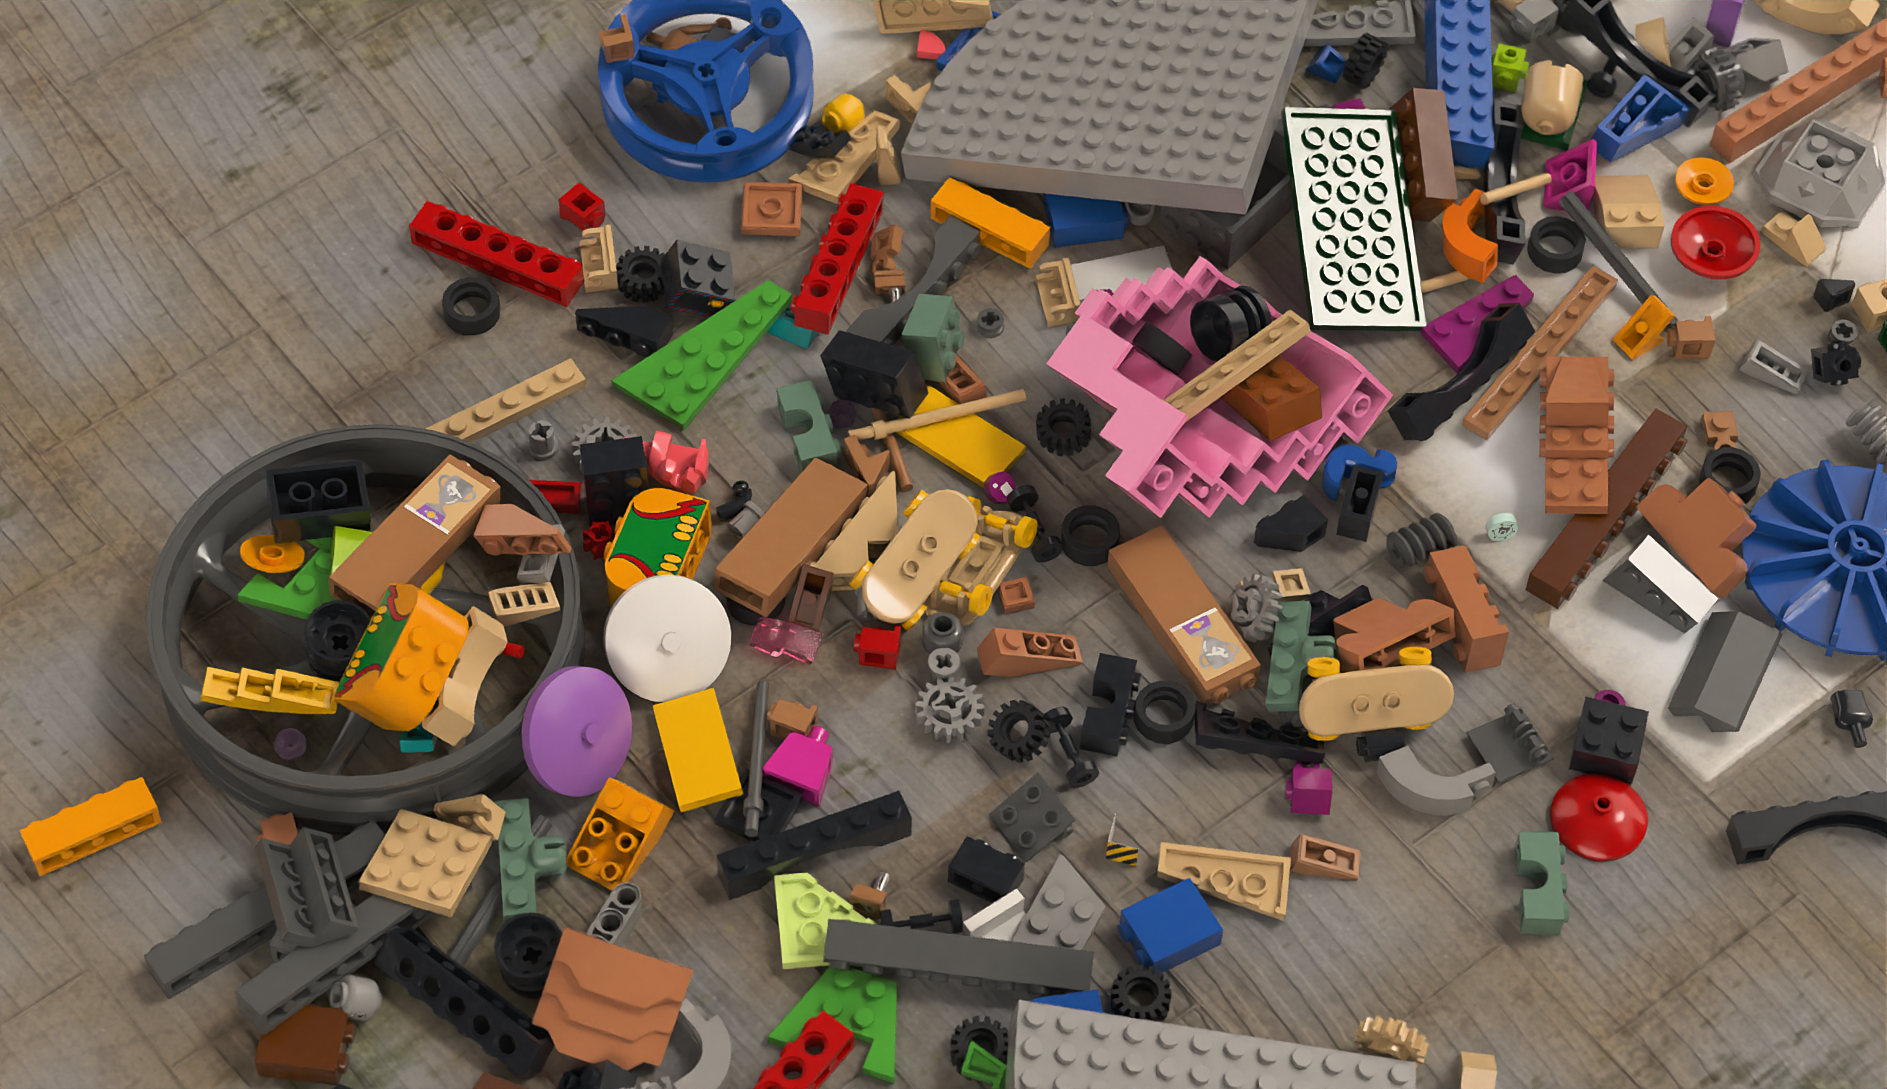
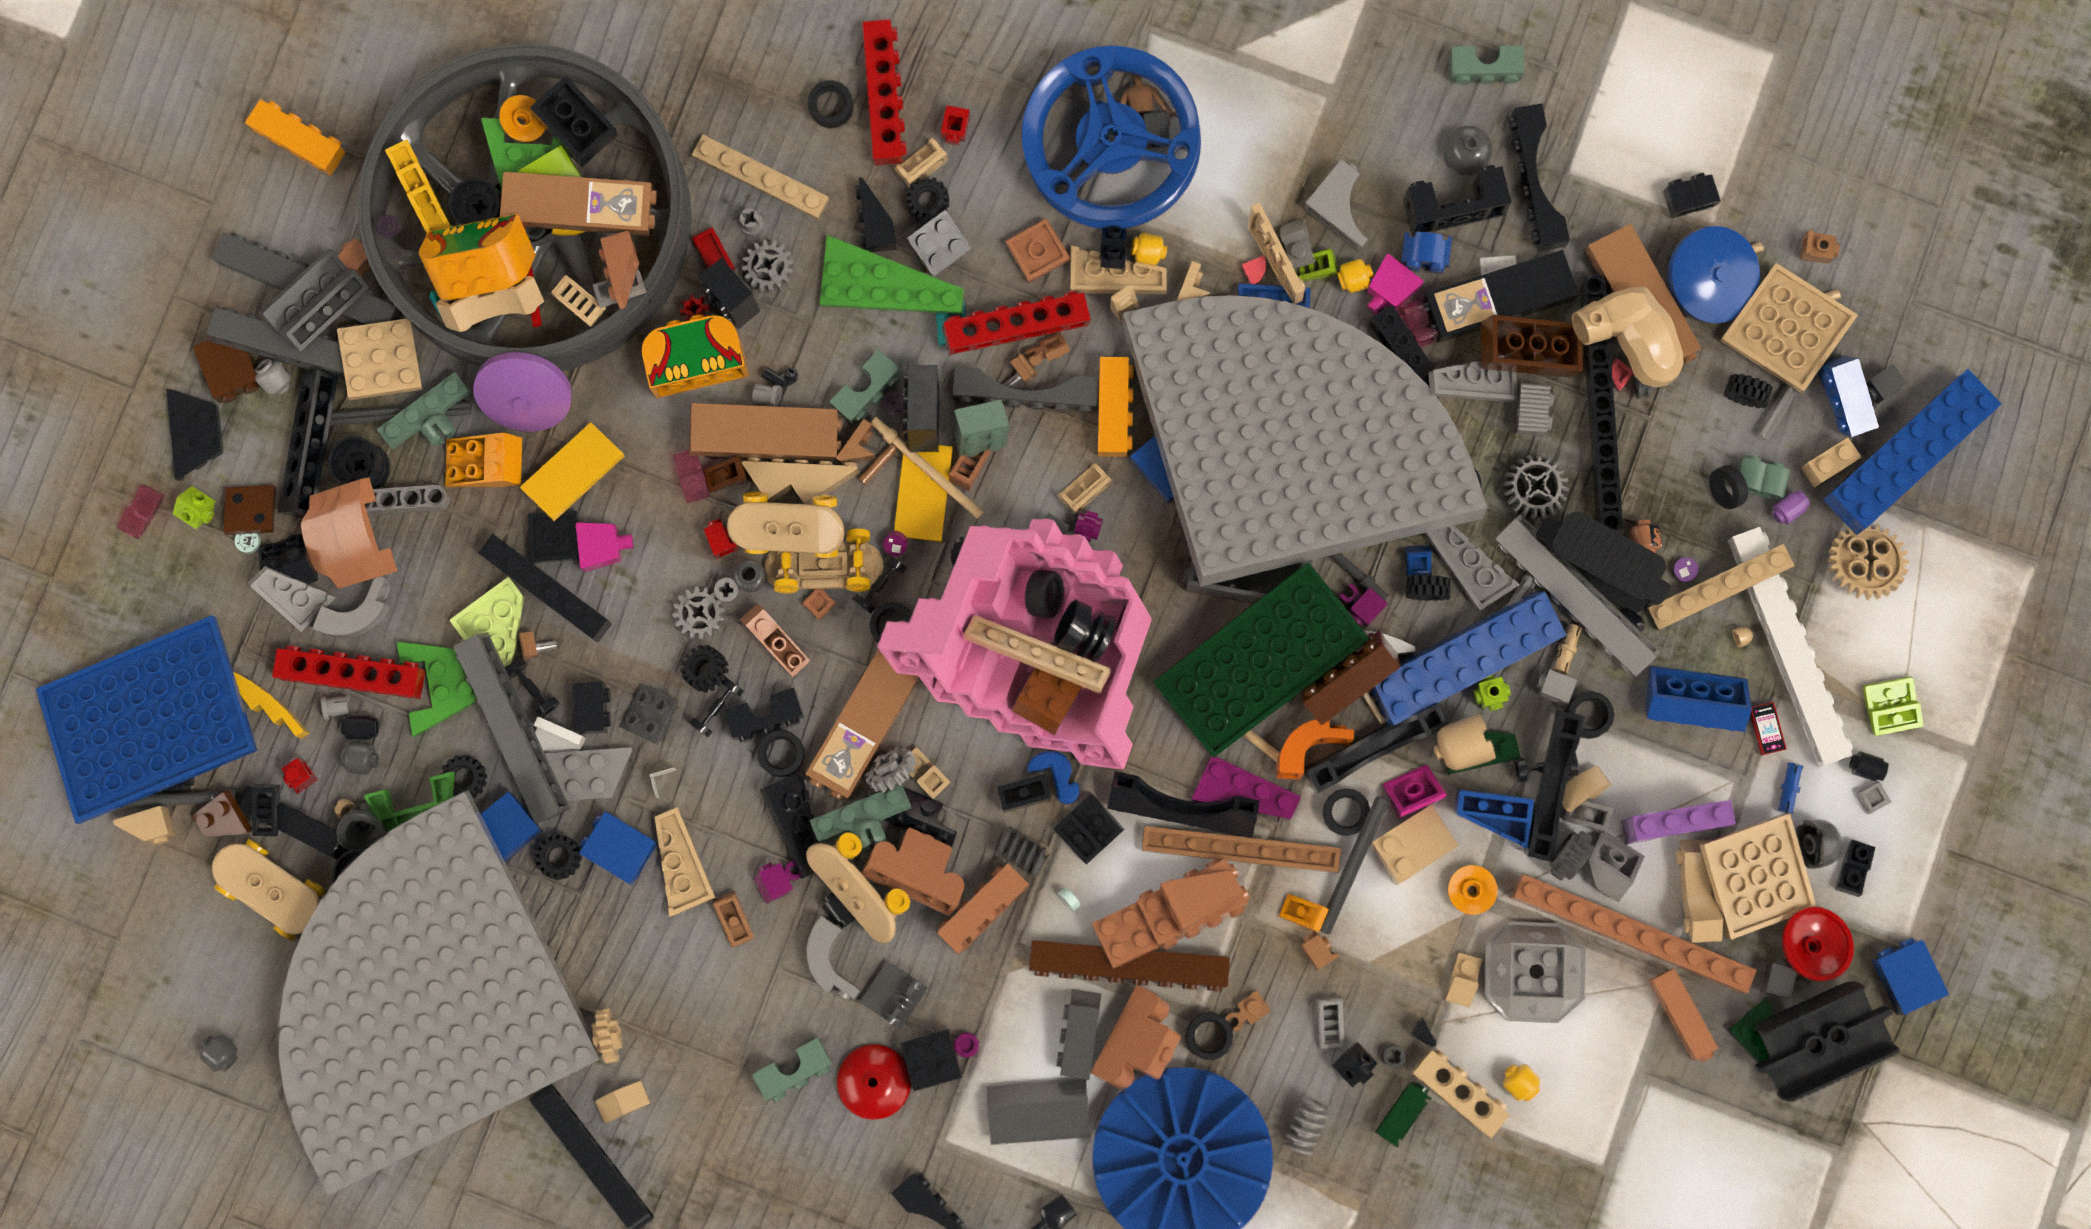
camera: 65 degrees right, 25 degrees up
tan hinge [433,794,506,841] -> none
medium nougat panel [599,14,635,63] -> none
white dish [603,574,731,702] -> none
coral piece [623,430,709,495] -> none
dark grey bar [743,681,769,837] -> none
medium nougat brick [767,698,818,740] -> none
dark grey bush [977,308,1004,338] -> none
white sticker [1071,246,1173,300] -> none
black slope [1254,495,1328,552] -> none
tan bar [1480,173,1551,205] -> none
red dish [1671,205,1761,280] -> none
none -> black slope [1053,794,1125,865]

